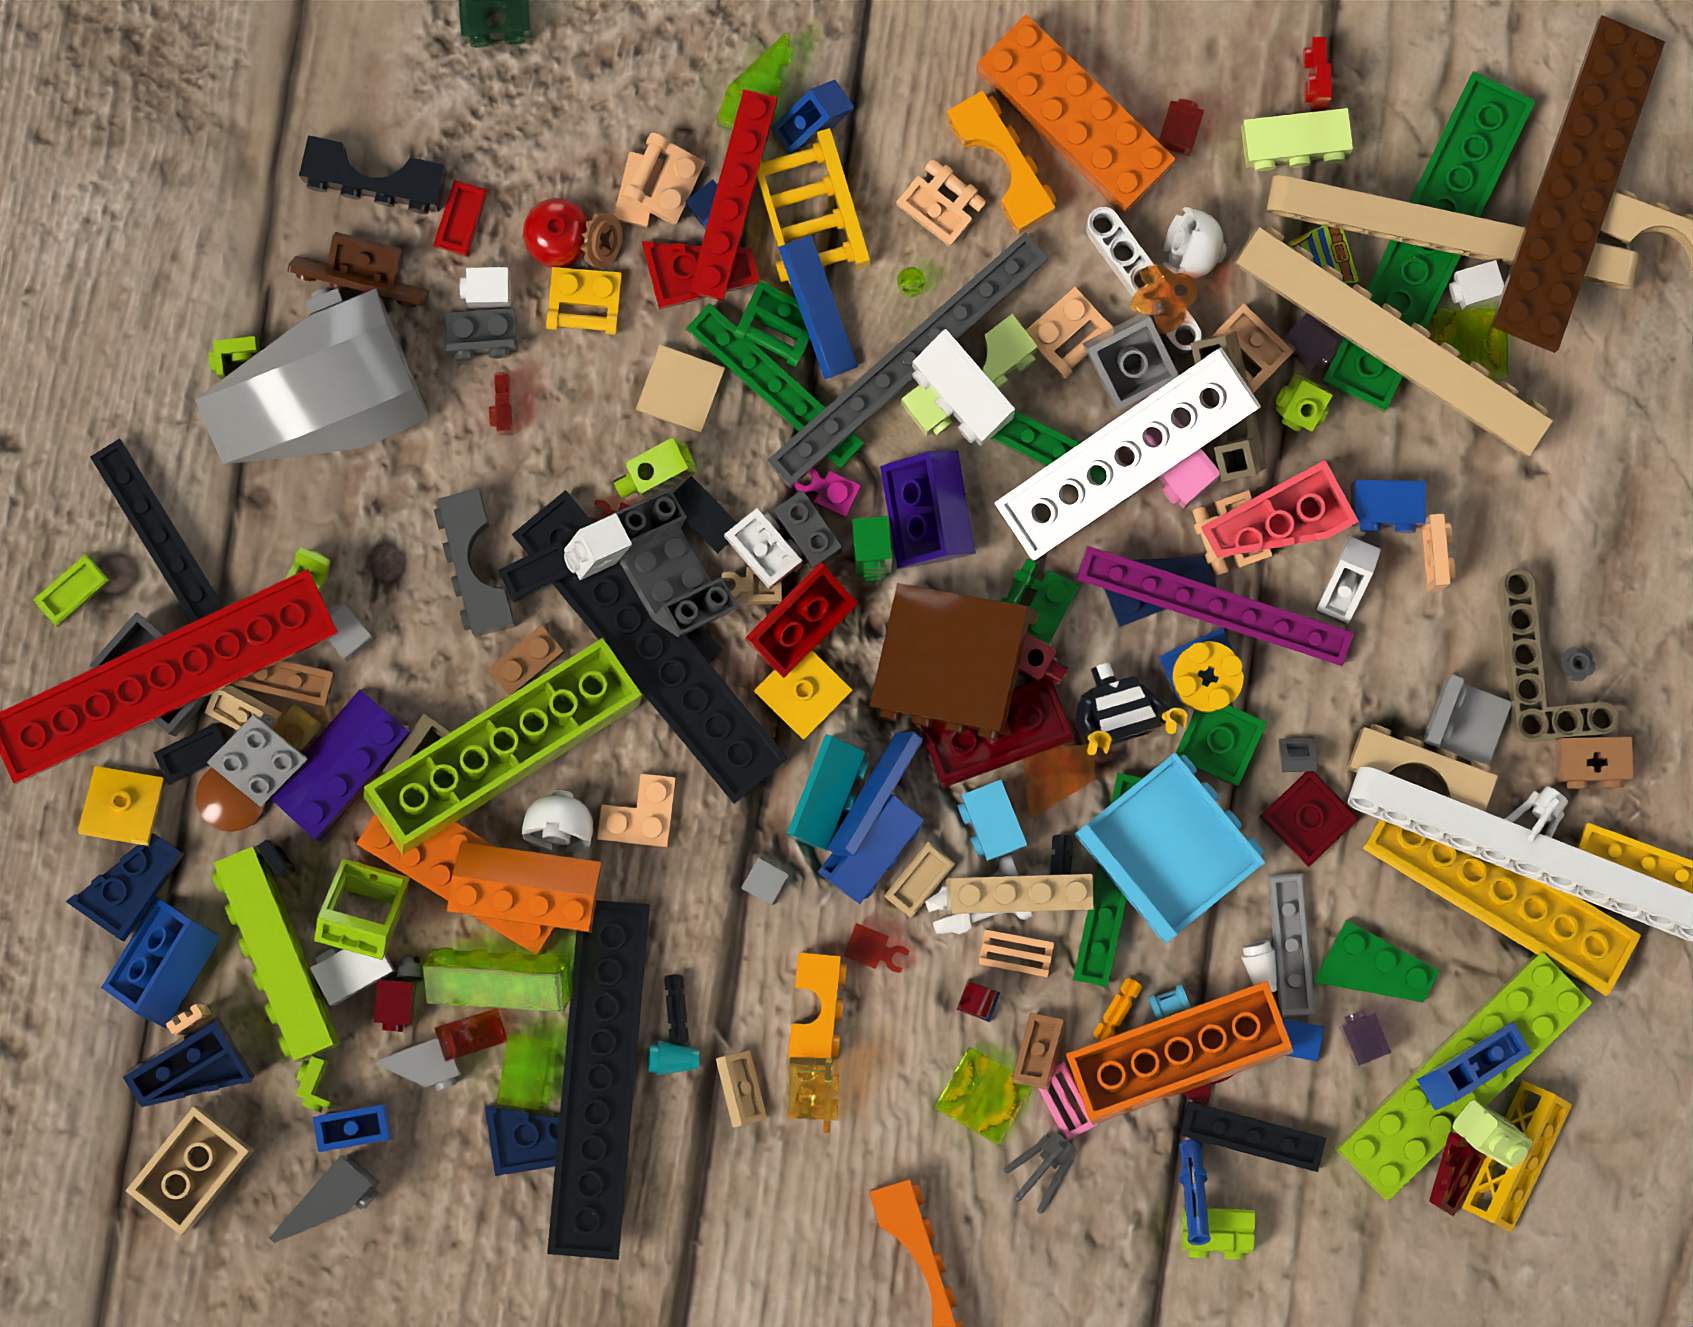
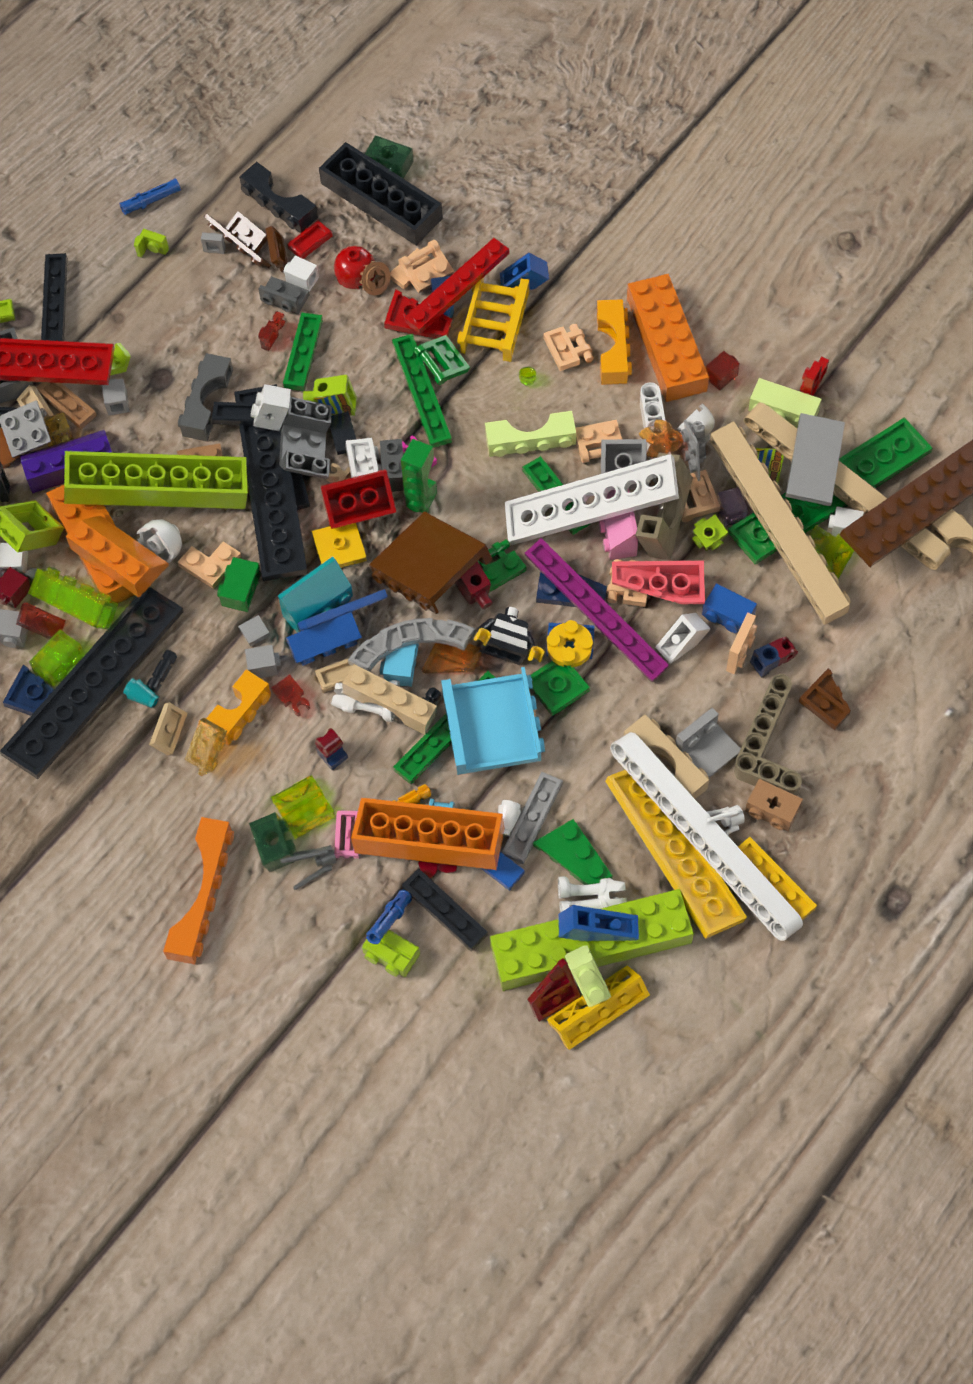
camera: 30 degrees right, 20 degrees down
light grey windscreen [195,288,430,464] -> none
yellow plate [546,267,622,335] -> none
tan tile [636,344,725,434] -> none
clear neon green slope [716,33,794,131] -> none
dark grey plate [767,232,1049,488] -> none
blue tile [778,235,858,379] -> none
dark purple slope [880,450,976,569] -> none
white slope [912,329,1015,446] -> none
dark red tile [919,678,1075,788] -> none
light nougat tile [978,930,1054,978] -> none
medium nougat plate [1012,1013,1066,1090] -> none
dark red tile [1259,771,1359,868] -> none
dark grey plate [1278,737,1318,773] -> none
clear purple brick [1339,1009,1391,1066] -> none
dark grey plate [1560,647,1596,681] -> none
none -> blue pin [119,178,181,215]
none -> green brick [217,557,262,612]
none -> light grey brick [245,645,281,678]
none -> clear green brick [249,812,297,872]
none -> reddish brown tile [265,226,288,272]
none -> green plate [283,312,323,391]
none -> black brick [319,142,443,246]
none -> light grey tile [348,618,476,672]
none -> white piece [558,876,627,913]
none -> light grey hinge [681,420,706,481]
none -> dark blue leg [750,636,798,678]
none -> light grey tile [785,413,845,506]
none -> reddish brown wing [799,668,851,730]

